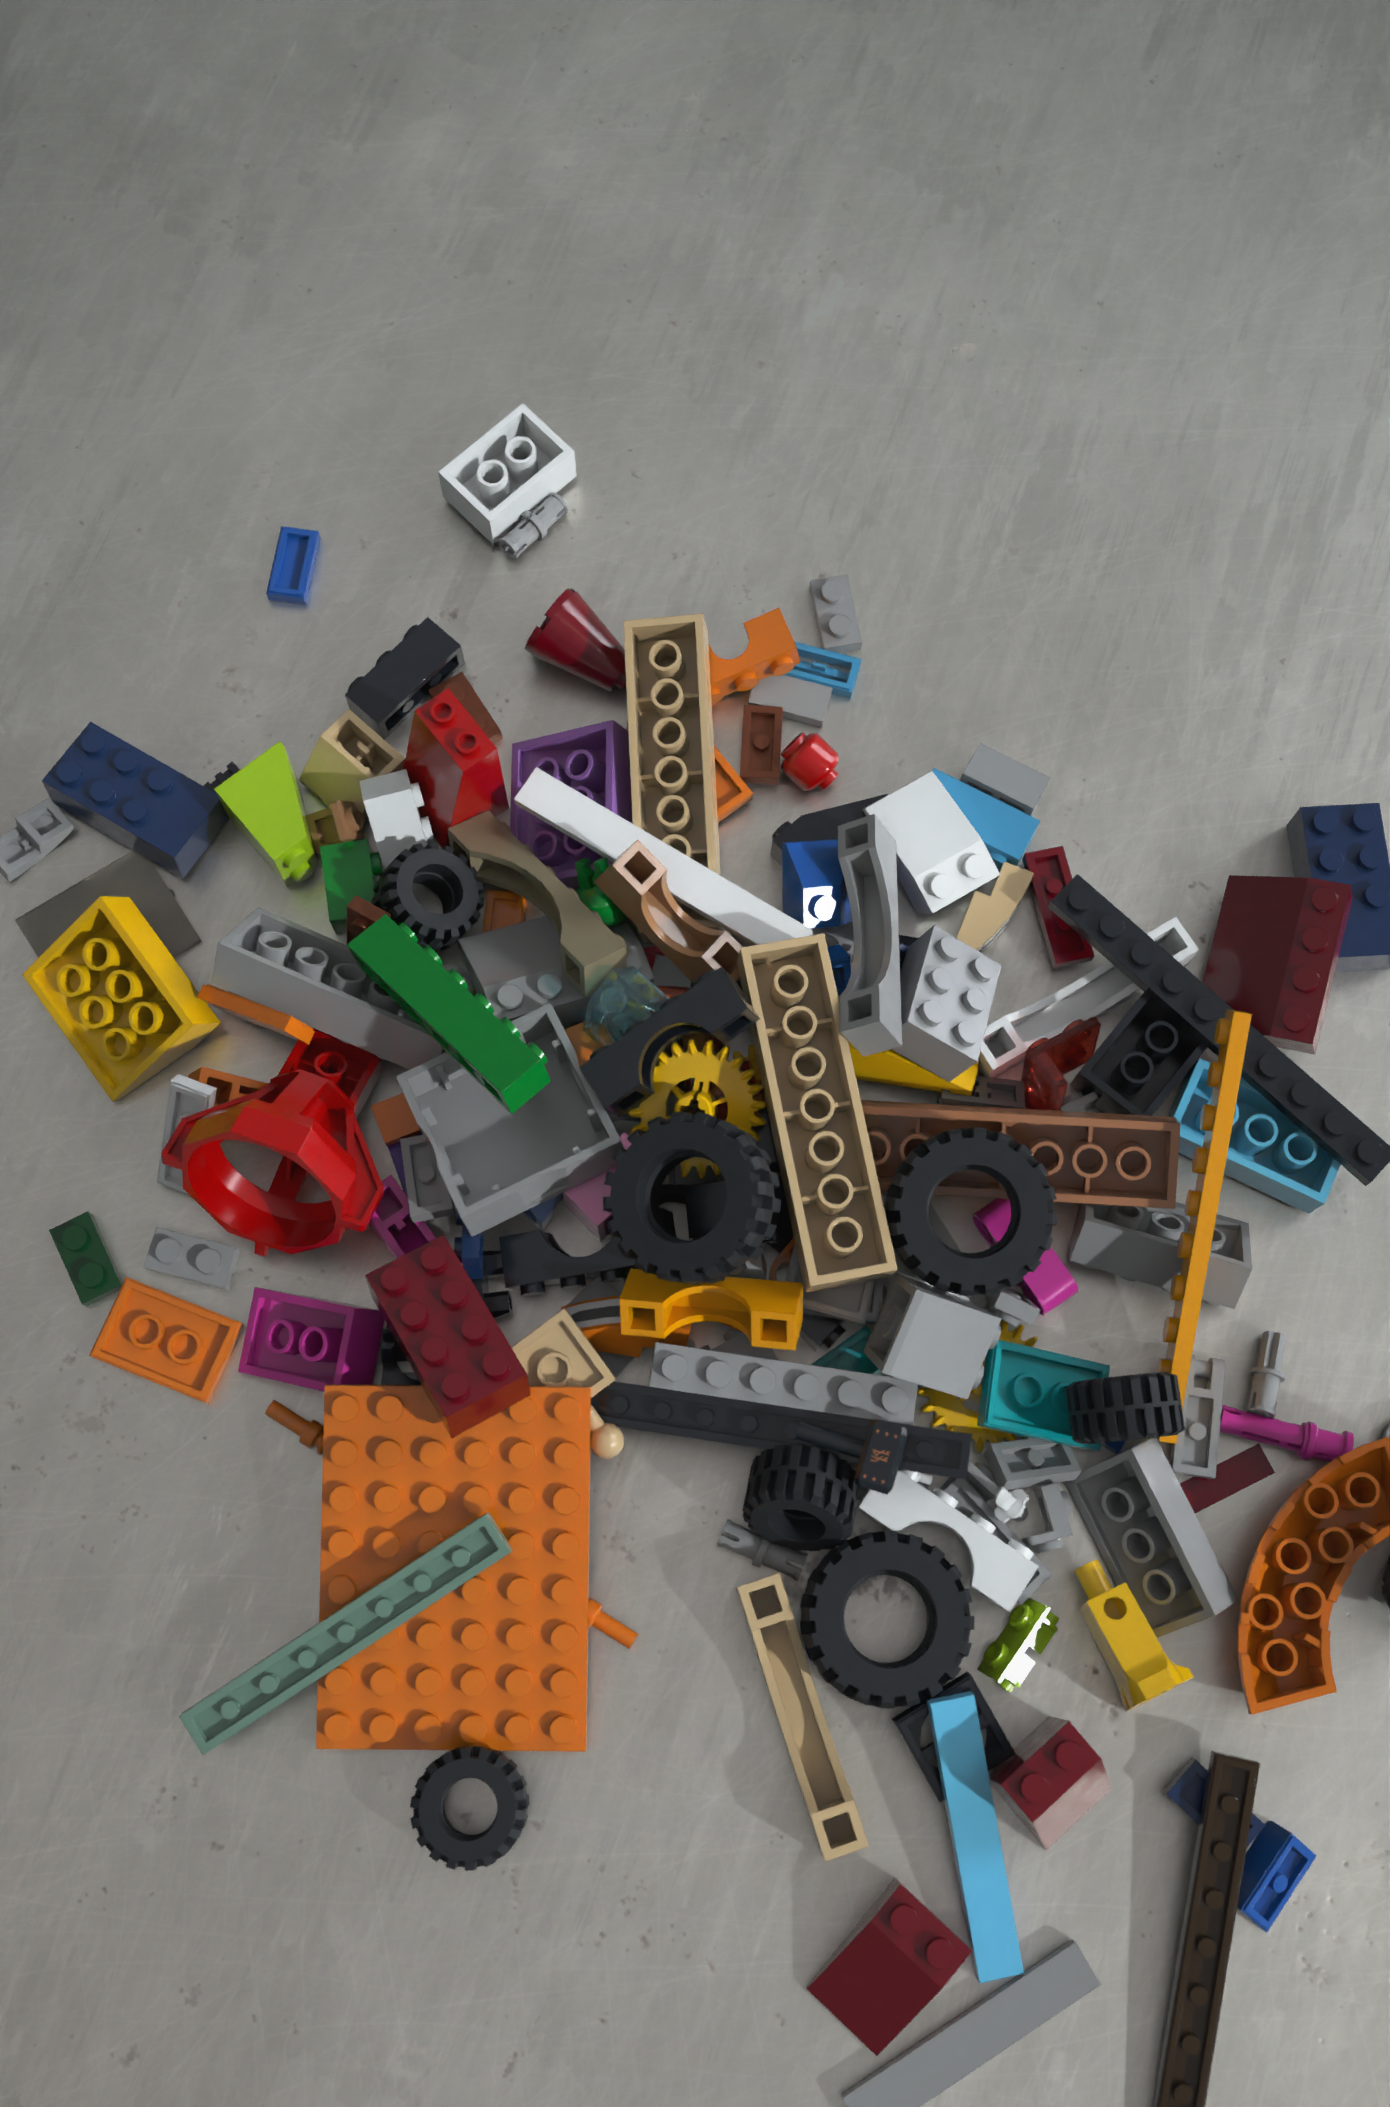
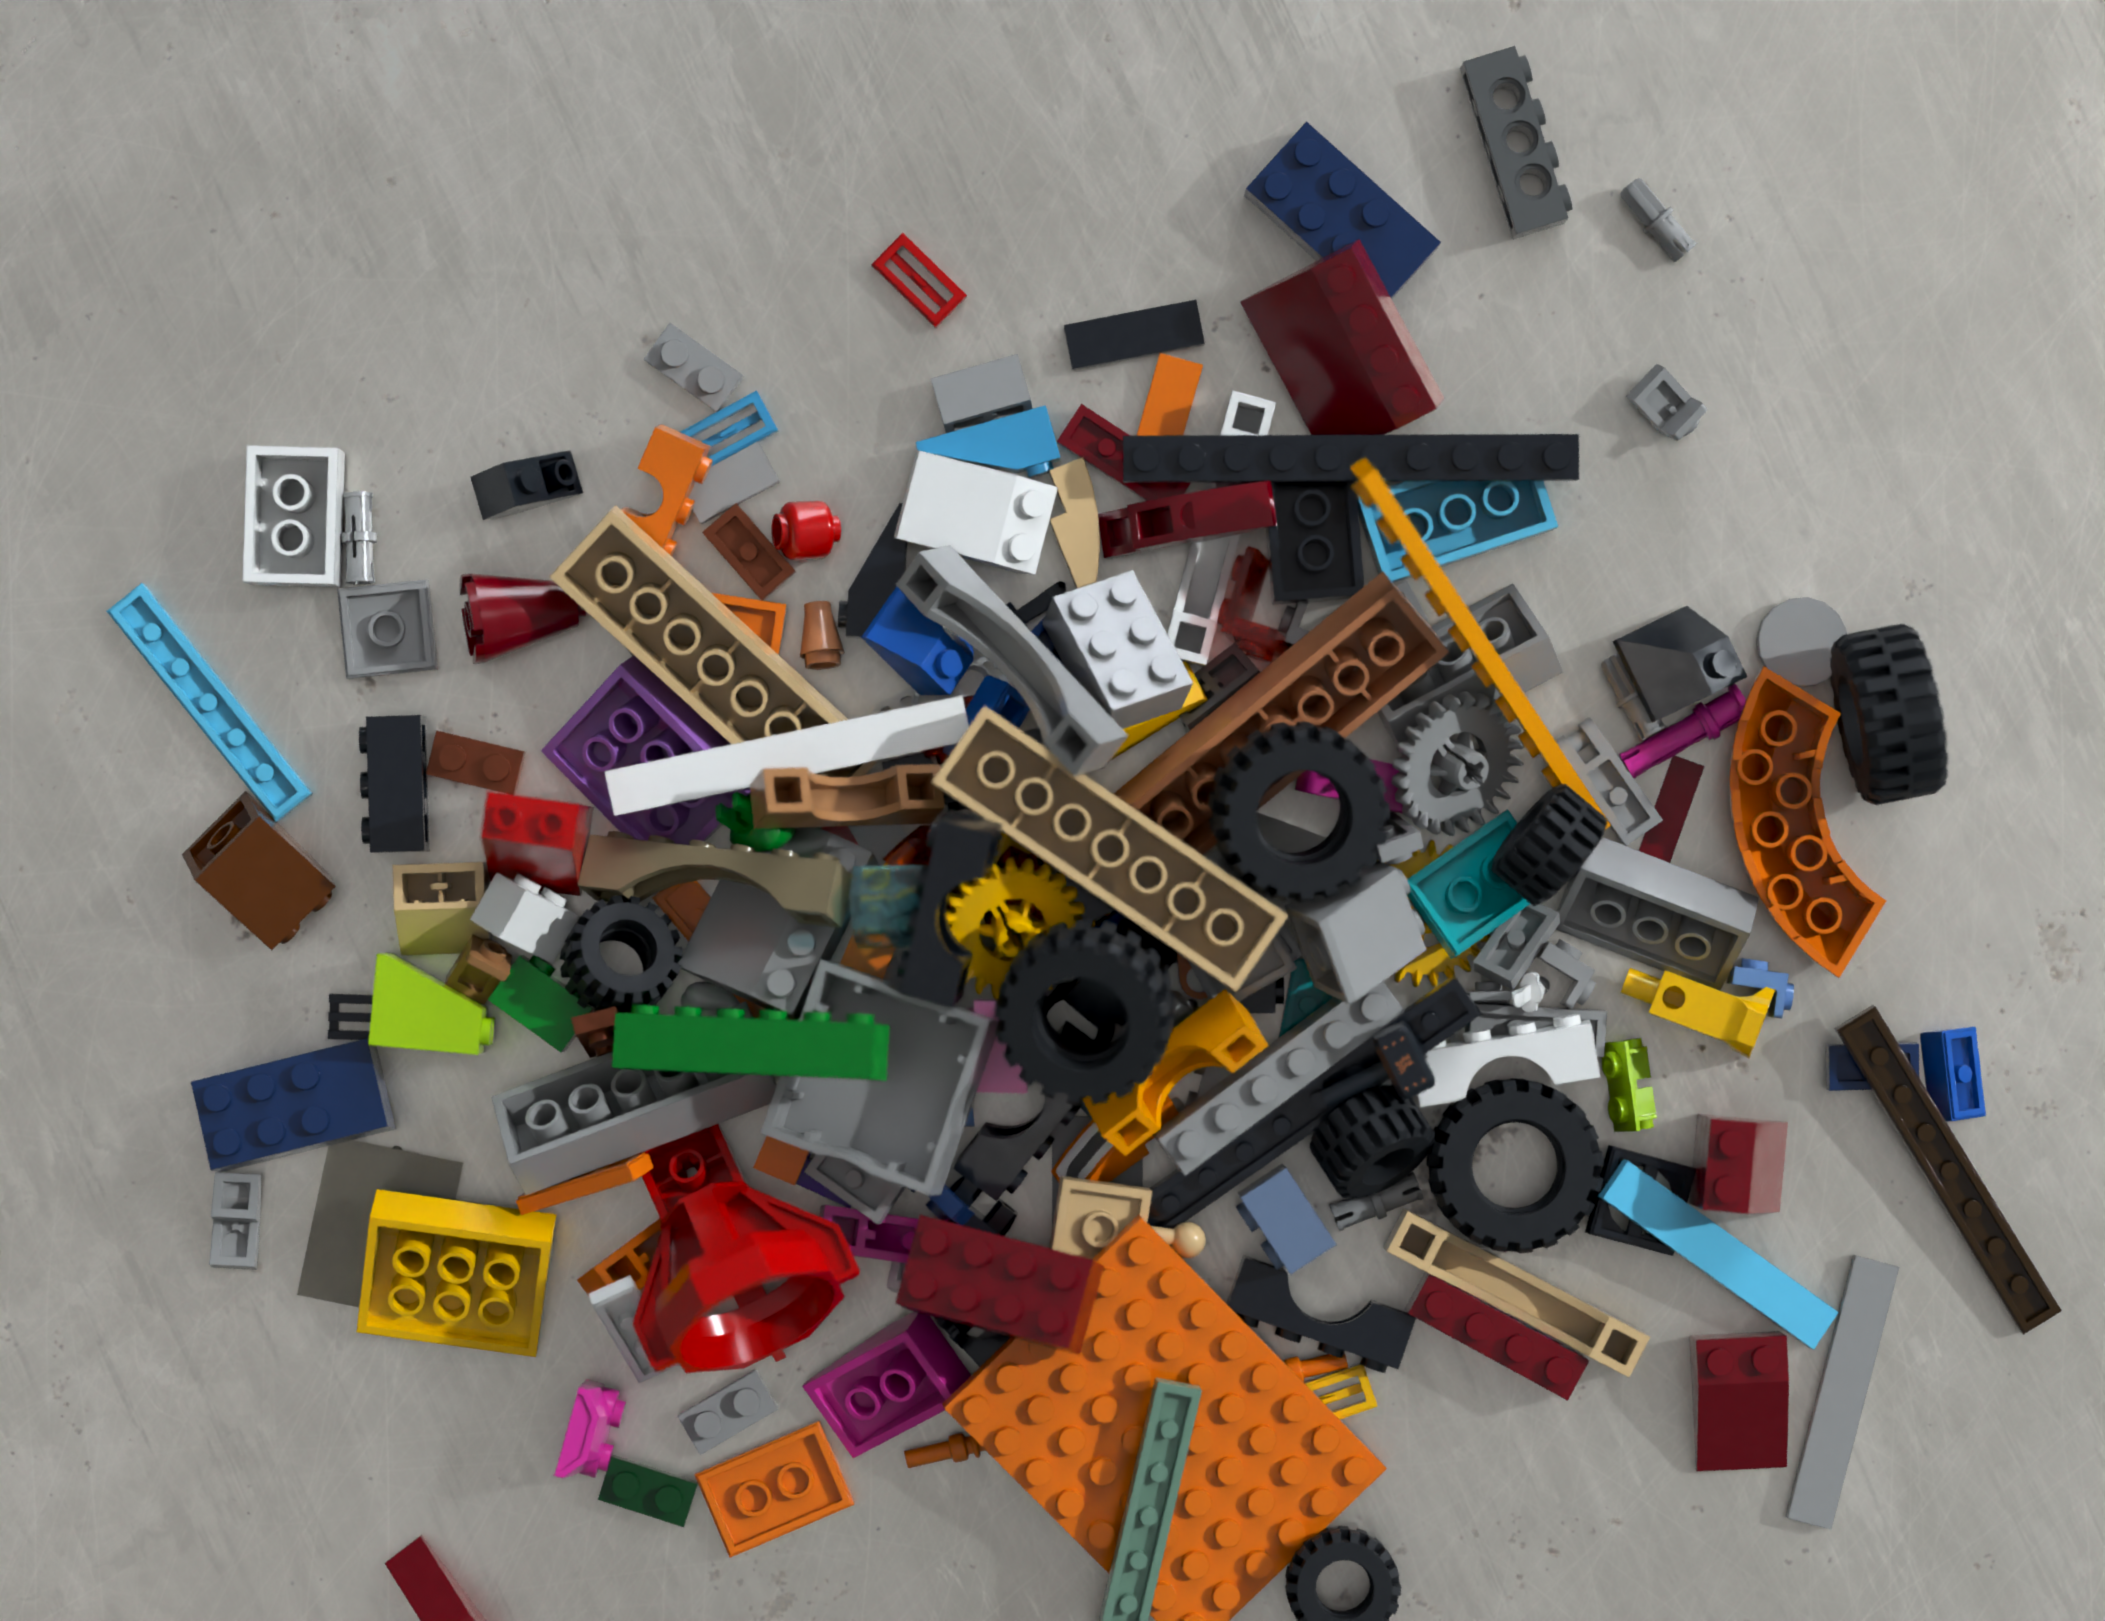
camera: 45 degrees left, 15 degrees up
blue tile [266,526,321,605] -> none
none -> medium azure tile [107,583,313,822]
none -> reddish brown slope [182,791,336,950]
none -> light grey tile [337,579,438,679]
none -> black slope [470,450,583,520]
none -> dark pink slope [554,1379,626,1478]
none -> nougat cone [800,601,845,670]
none -> red tile [871,233,967,329]
none -> black tile [1064,300,1205,371]
none -> dark red slope [1098,481,1278,559]
none -> orange tile [1136,353,1203,436]
none -> black arch [1226,1255,1416,1373]
none -> sand blue brick [1236,1163,1336,1275]
none -> yellow tile [1304,1363,1378,1419]
none -> light grey gear [1392,691,1524,836]
none -> dark red brick [1404,1272,1589,1401]
none -> black slope [1612,606,1748,723]
none -> medium blue bracket [1727,958,1794,1019]

